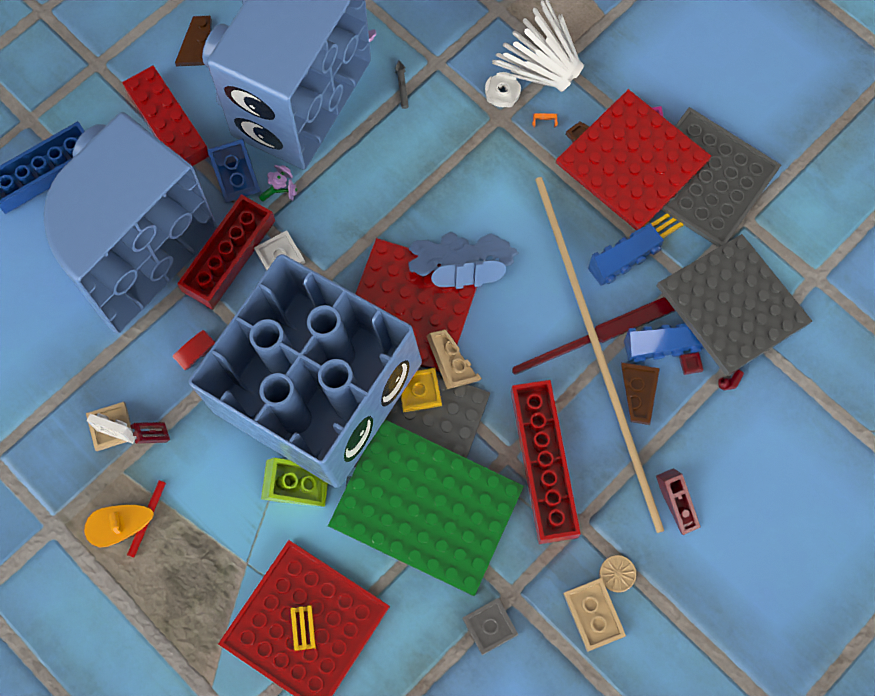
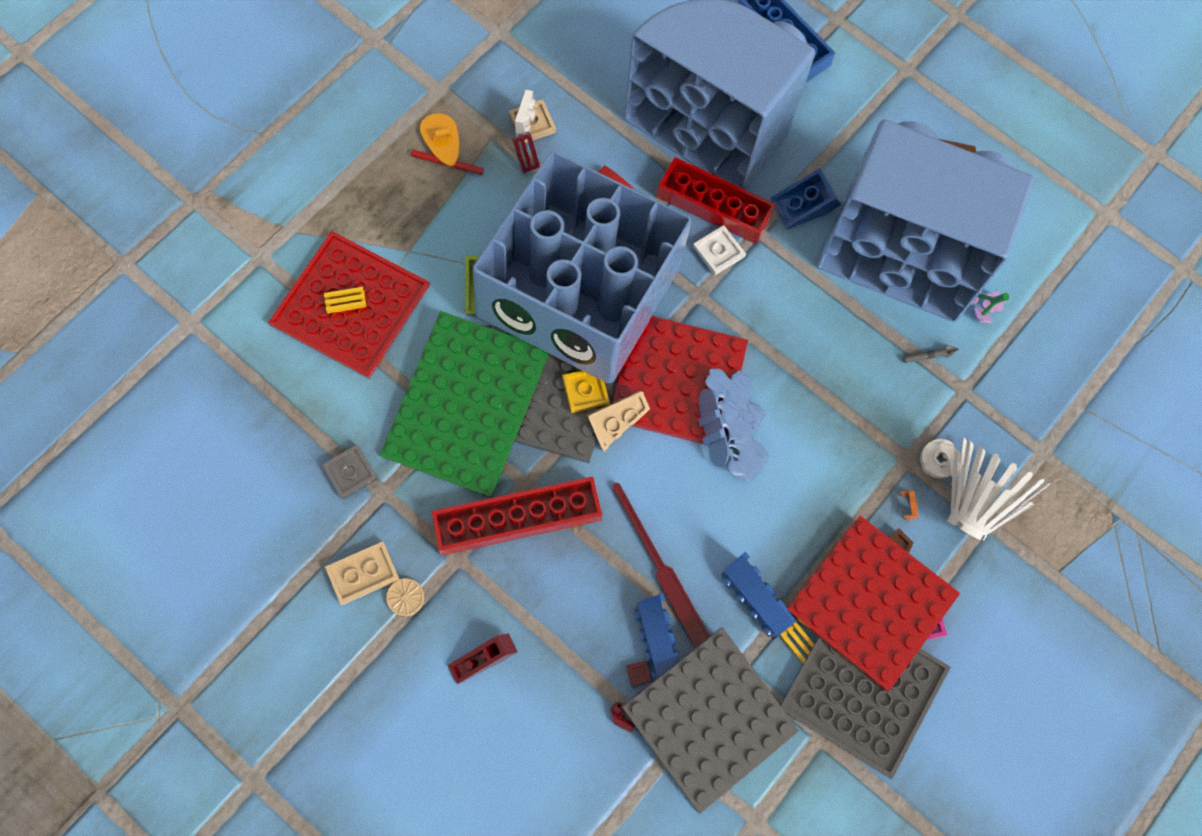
camera: 80 degrees right, 0 degrees up
red brick [122,65,210,166] -> none
lavender plant [259,165,297,202] -> none
tan piece [535,177,664,533] -> none
reddish brown wing [621,362,660,425] -> none

